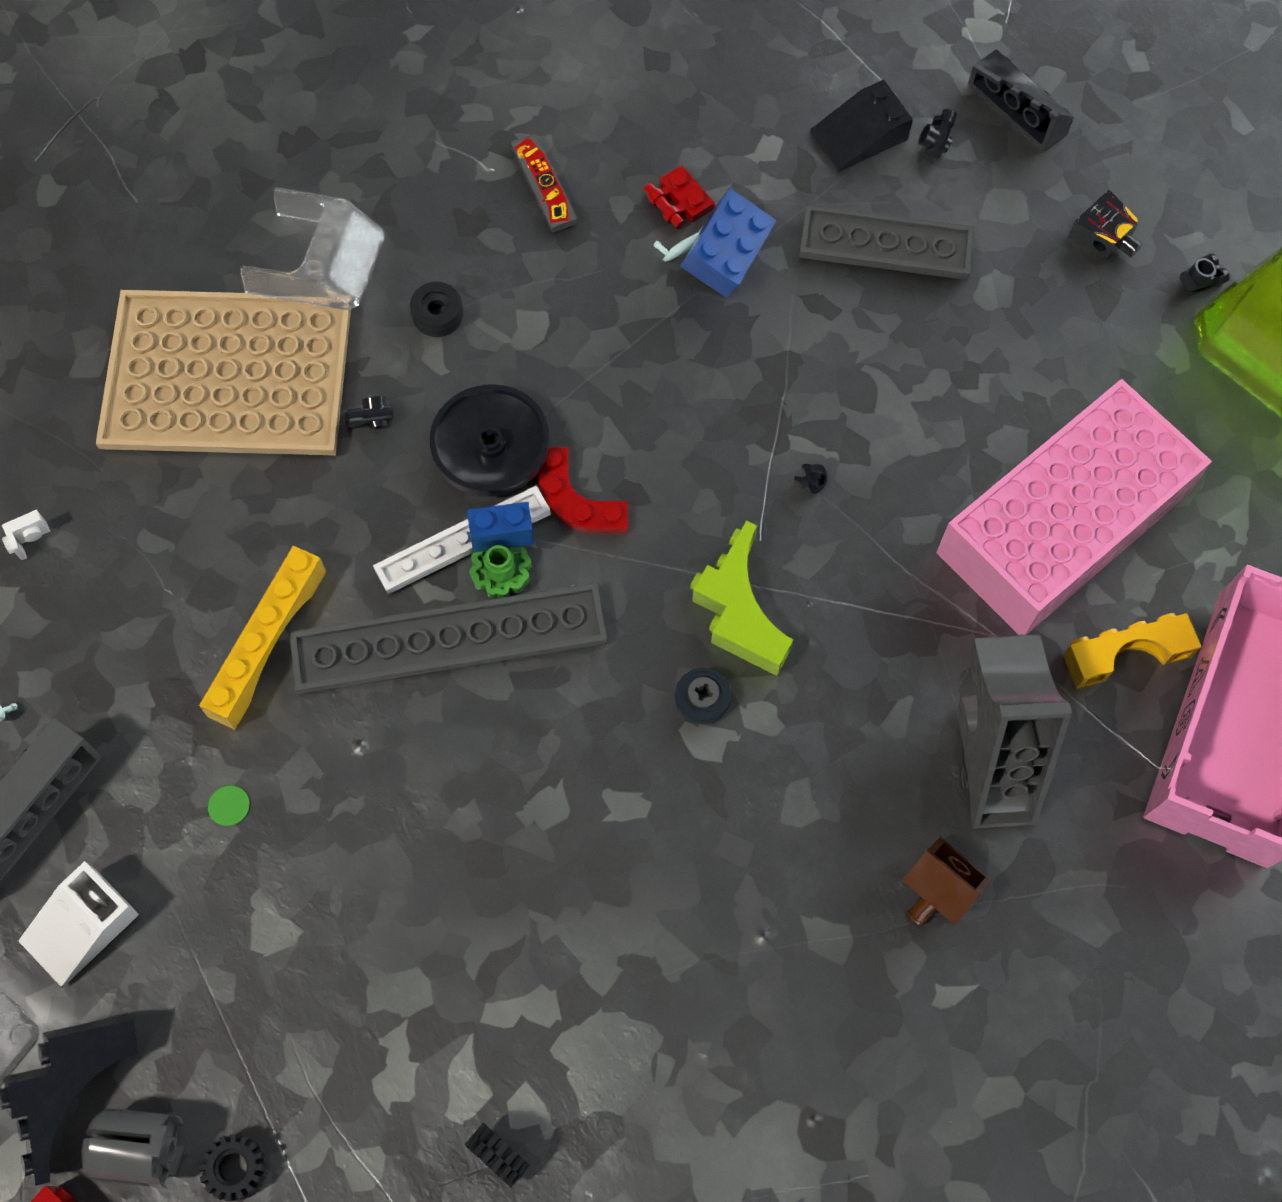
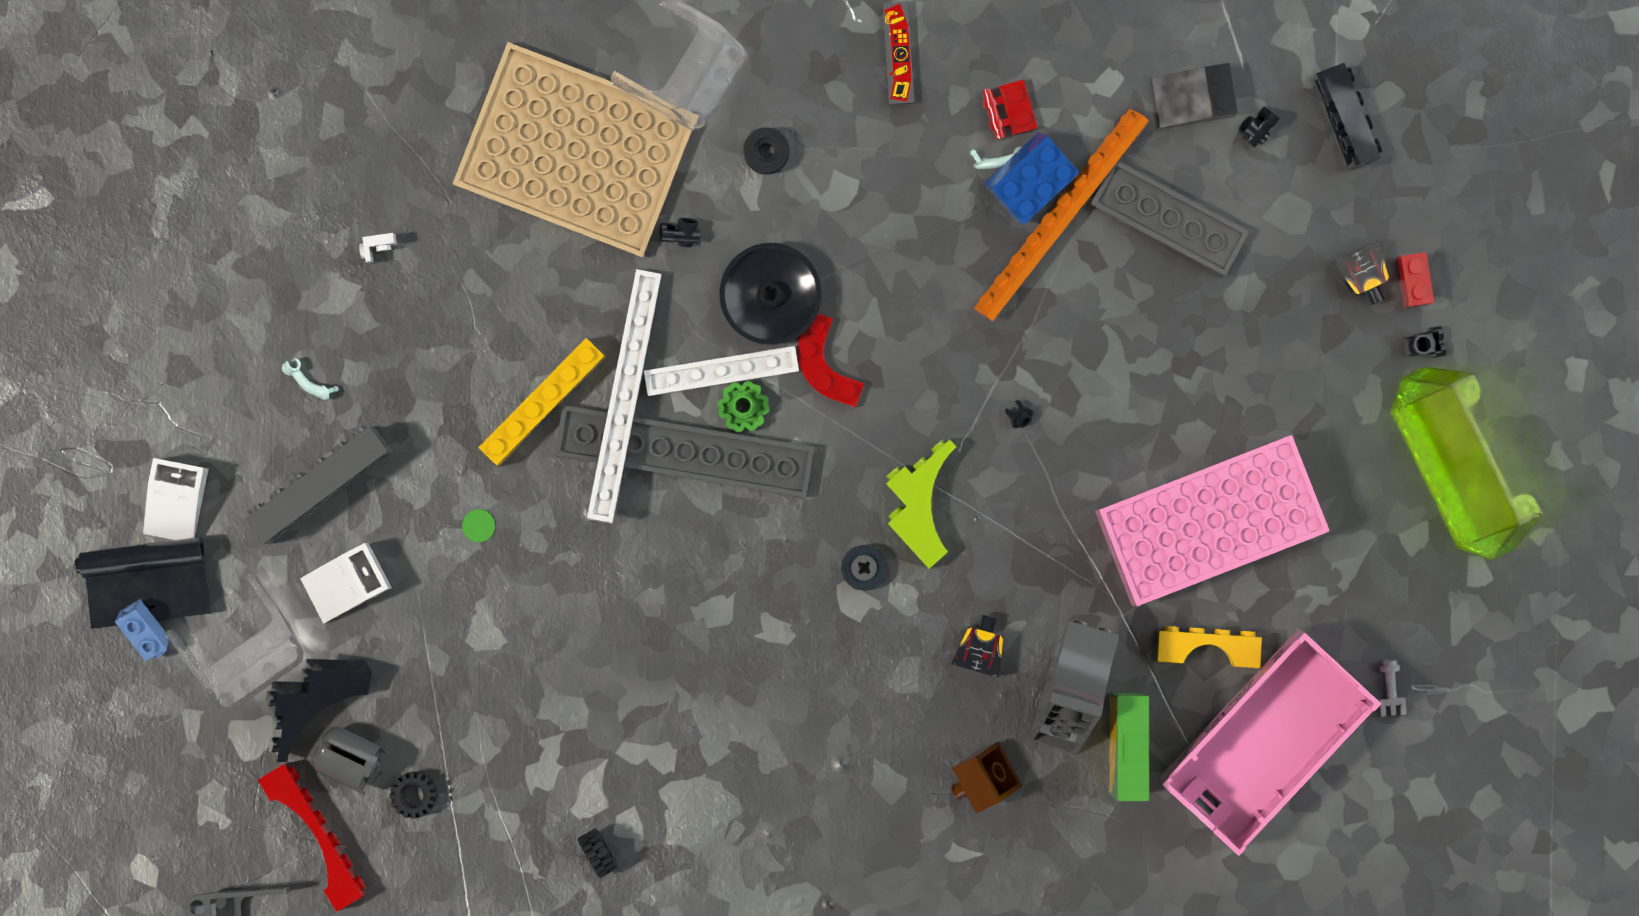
camera: 20 degrees right, 20 degrees up
blue brick [467,502,534,552] -> none
none -> white plate [587,269,662,524]
none -> black torso [951,615,1003,678]
none -> orange plate [974,109,1149,321]
none -> bright green tile [1109,693,1149,801]
none -> brick [1396,252,1434,309]

